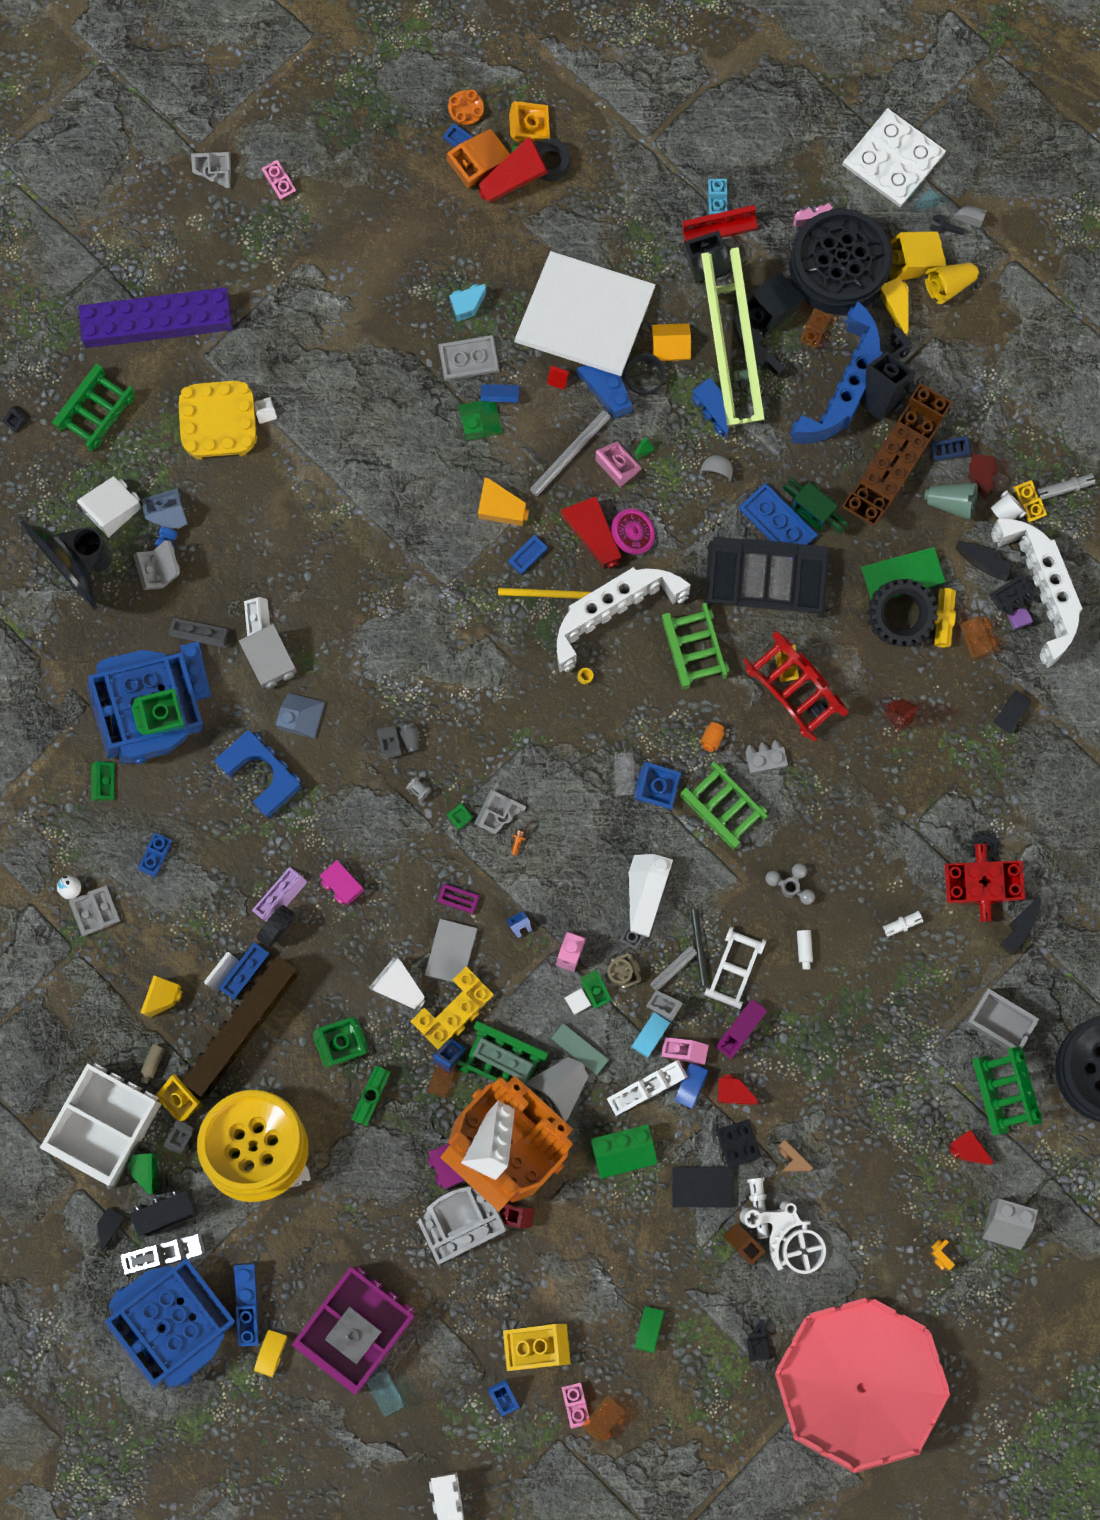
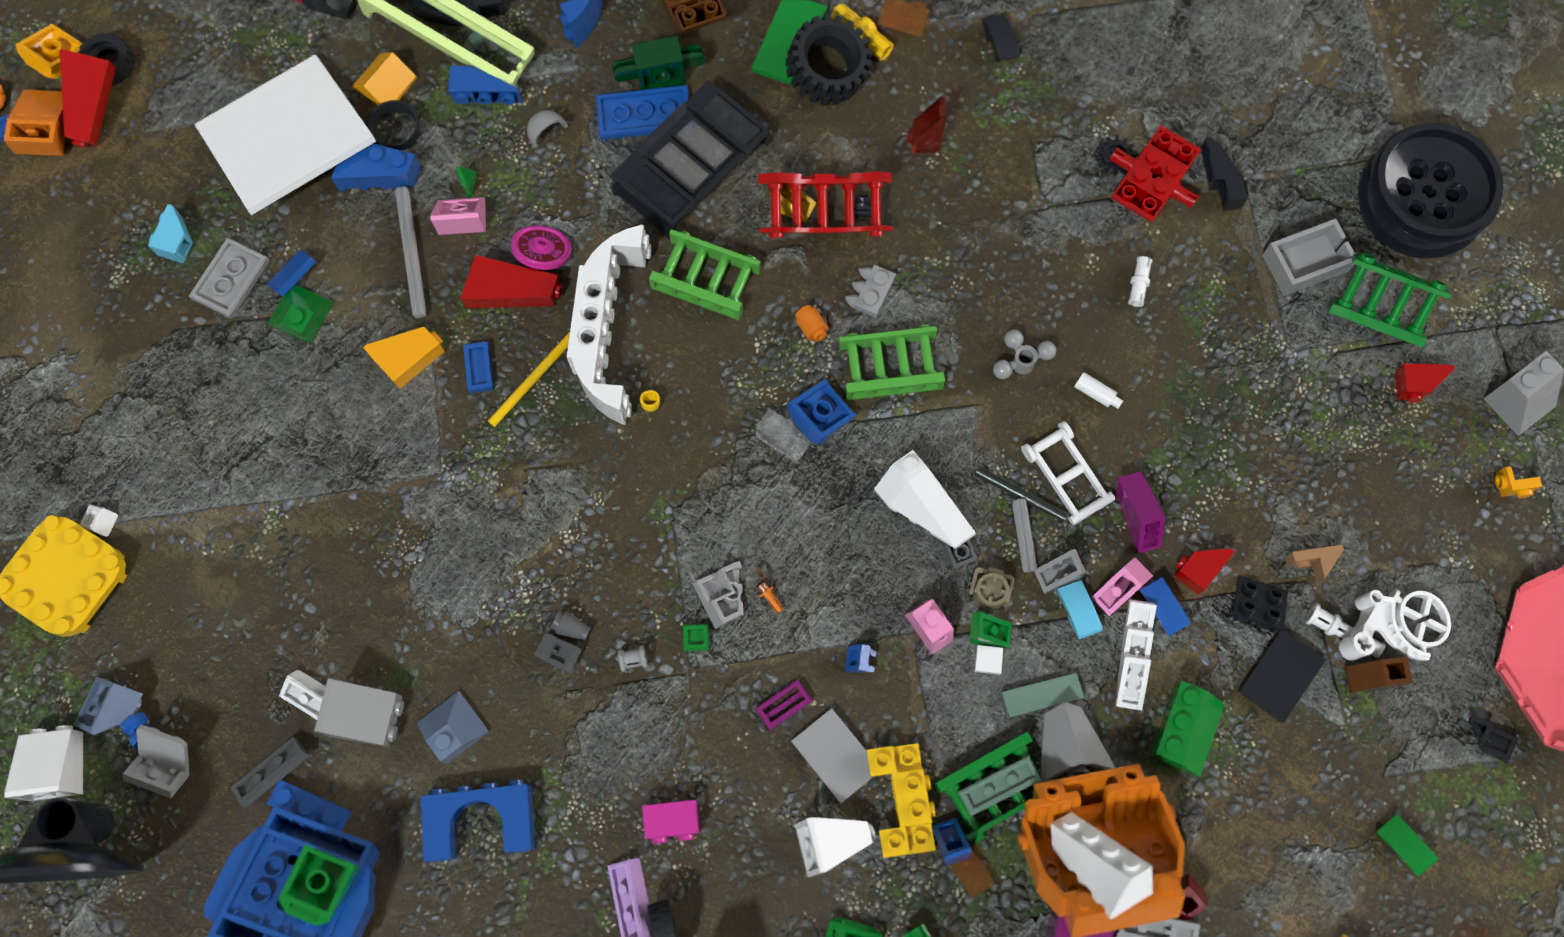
camera: 55 degrees left, 5 degrees down
red slope [547,366,569,389] -> none

